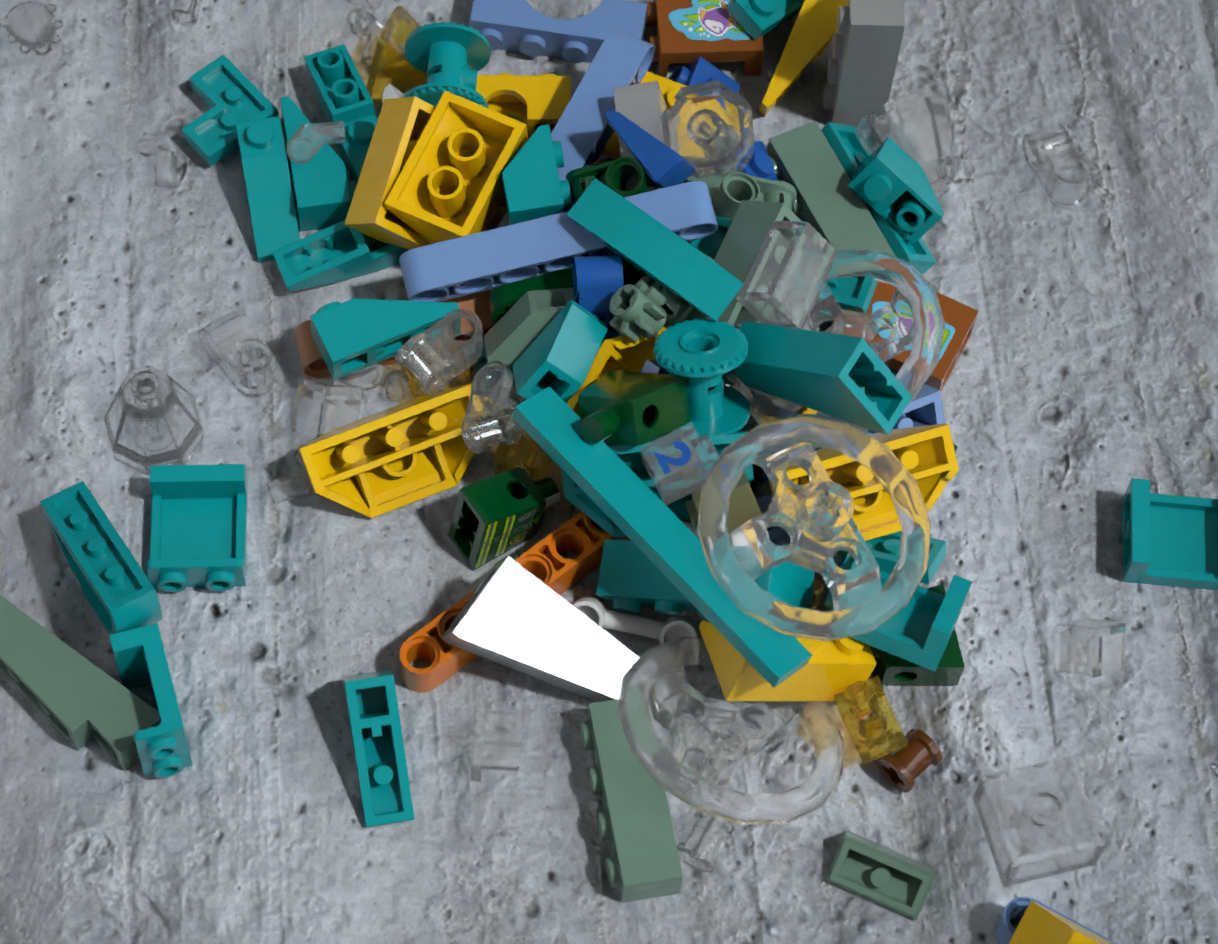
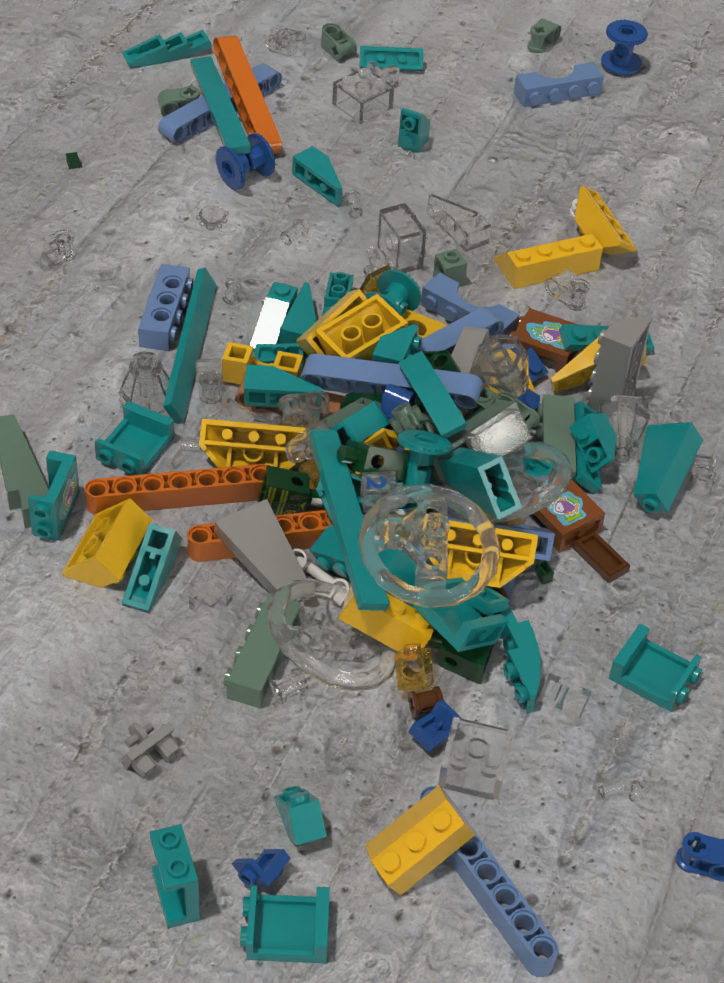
camera: 30 degrees right, 15 degrees down
teal window [40,481,162,635] -> none
teal plate [182,54,279,166] -> none
clear arm [286,121,346,164] -> none
blue slope [604,109,696,188] -> none
sand green slope [826,831,938,920] -> none
none -> yellow slope [61,498,153,588]
none -> orange beam [85,464,267,515]
none -> medium blue brick [138,264,194,351]
none -> teal tile [163,267,217,423]
none -> yellow arch [222,342,303,384]
none -> blue bracket [408,700,462,753]
none -> teal slope [494,604,541,714]
none -> reddish brown tile [572,531,630,583]
none -> teal slope [634,422,703,513]

